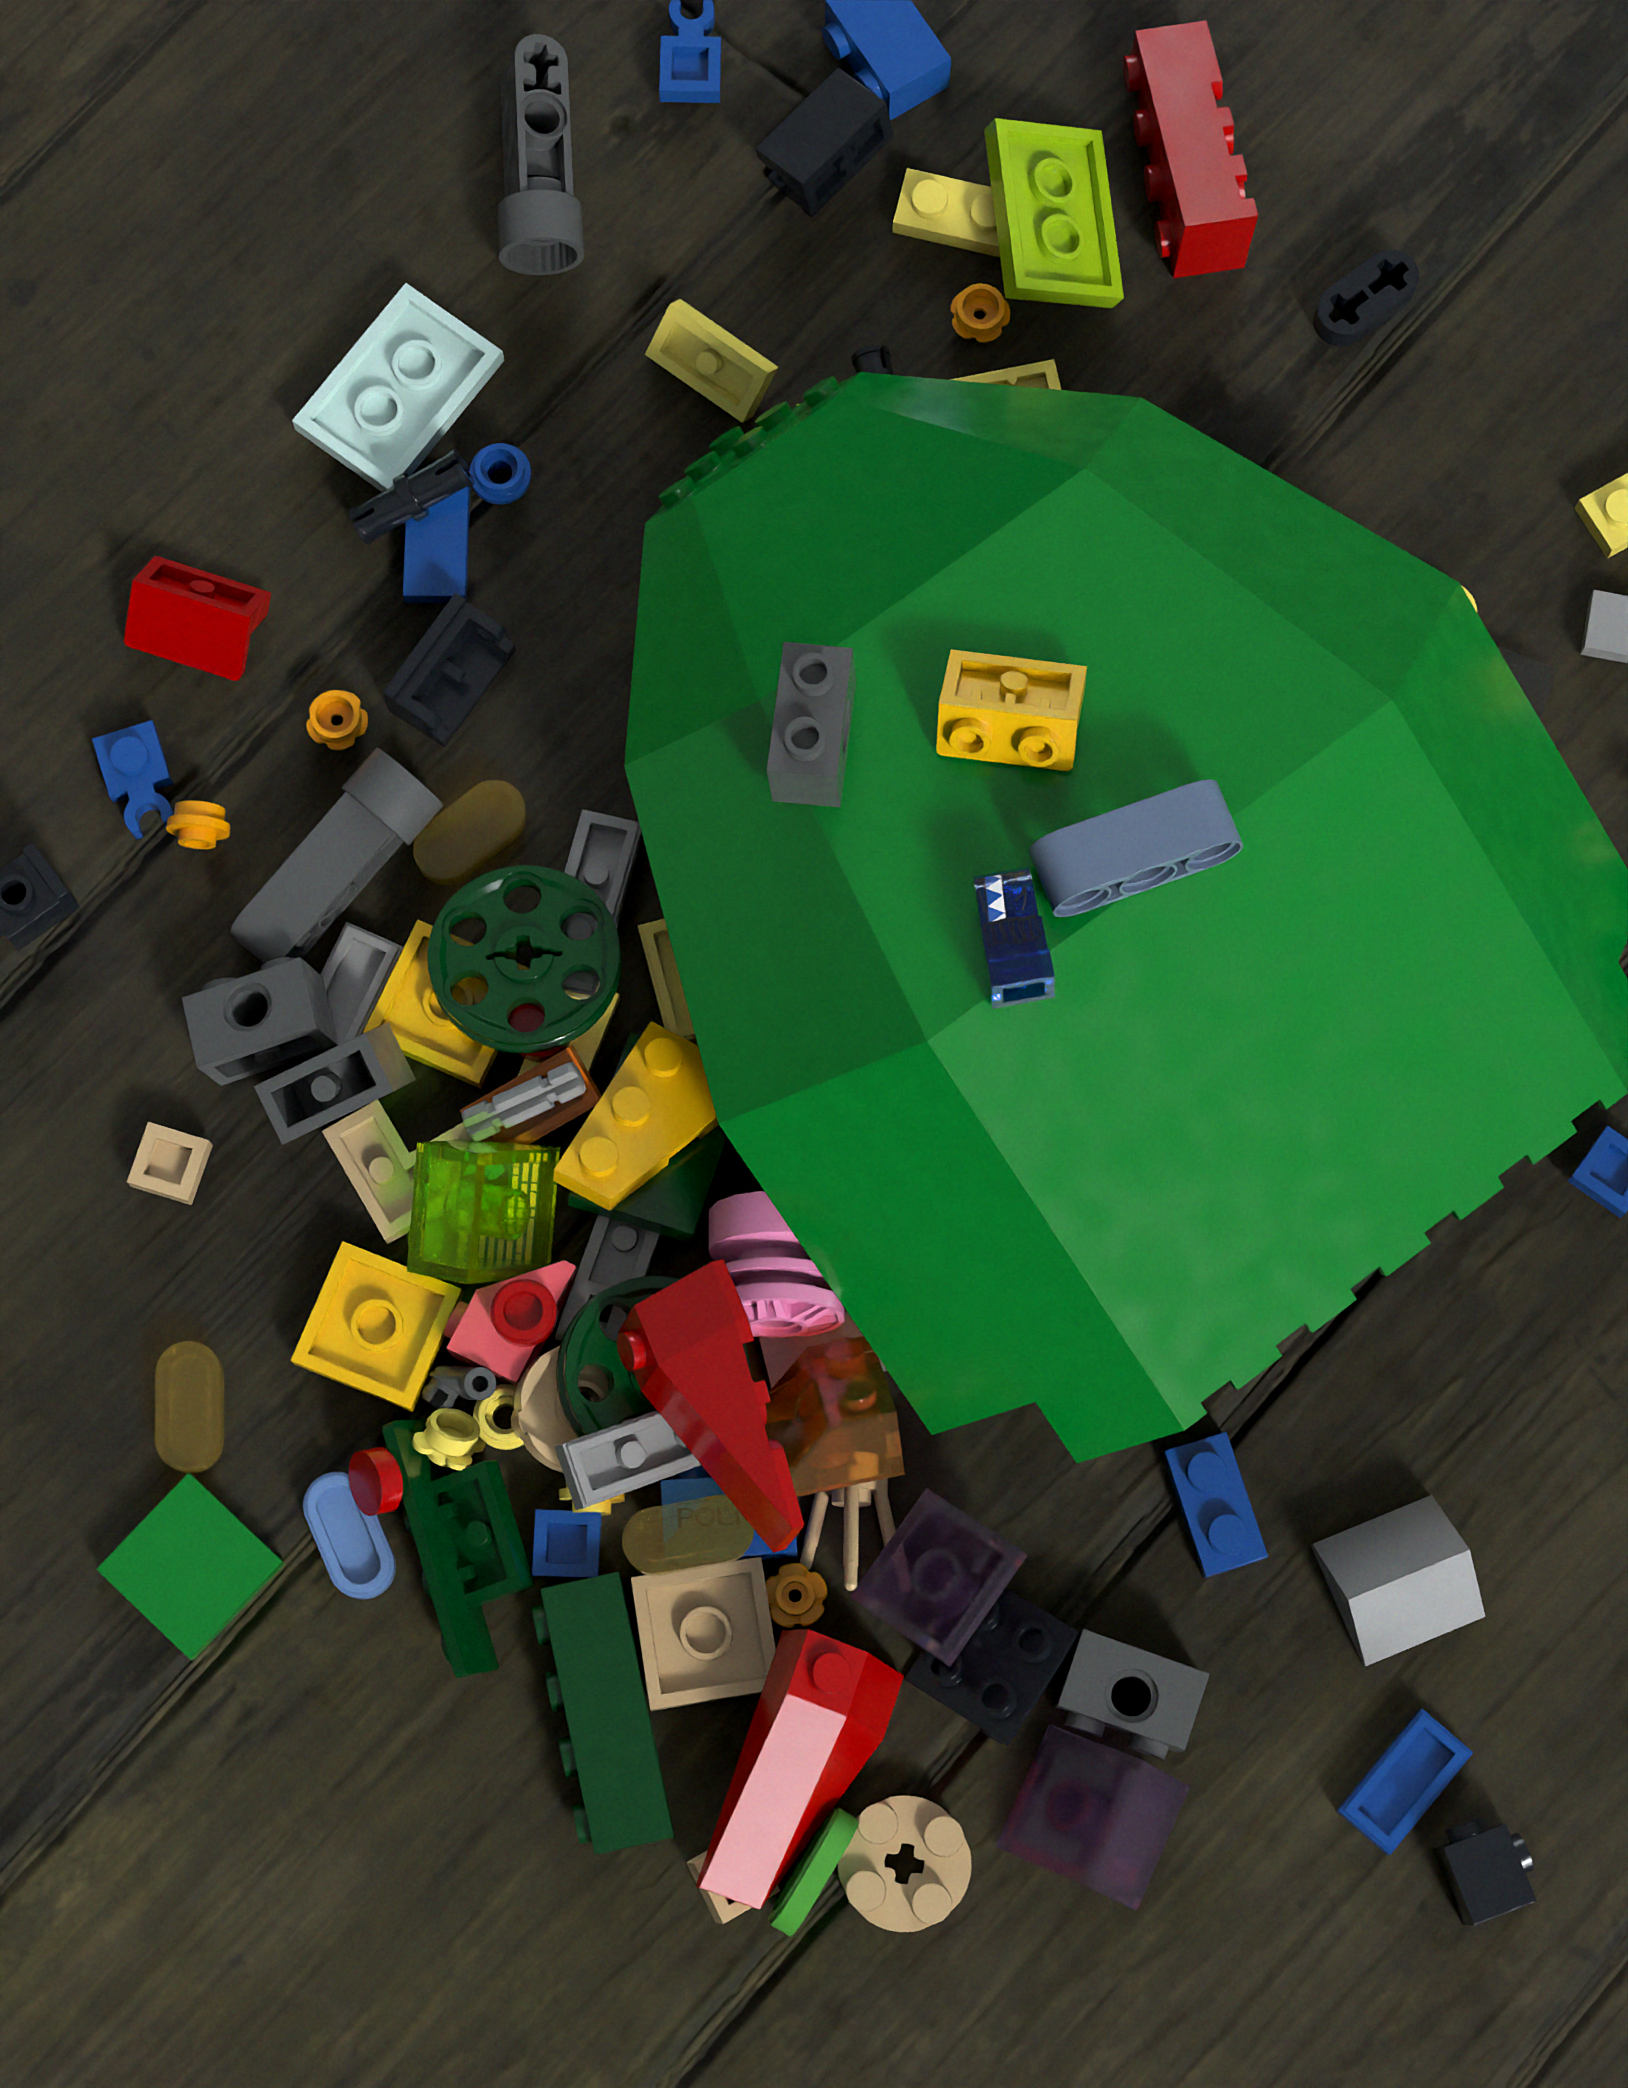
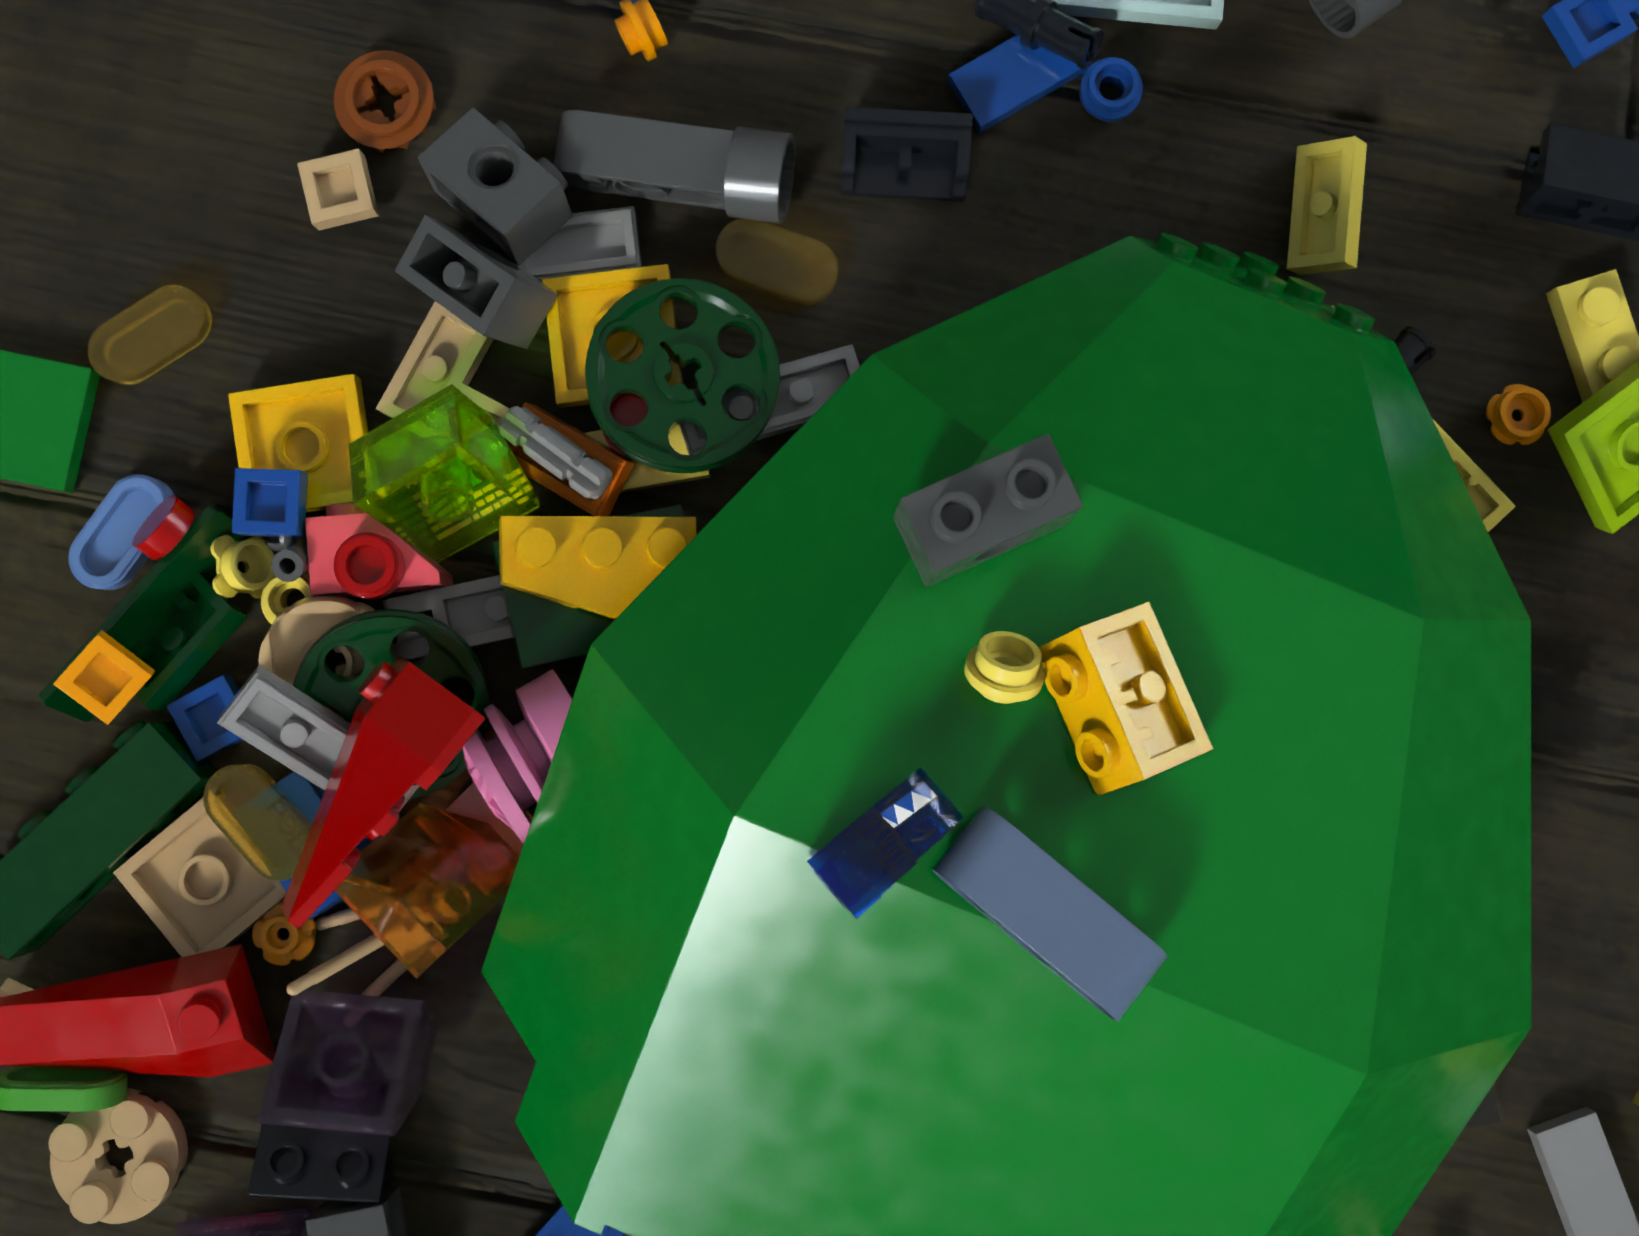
camera: 60 degrees right, 10 degrees up
light orange plate [306,690,368,750] -> none
none -> light orange plate [53,630,155,725]
none -> blue plate [232,468,308,538]
none -> dark orange gear [334,50,437,153]
none -> light yellow plate [964,631,1045,704]

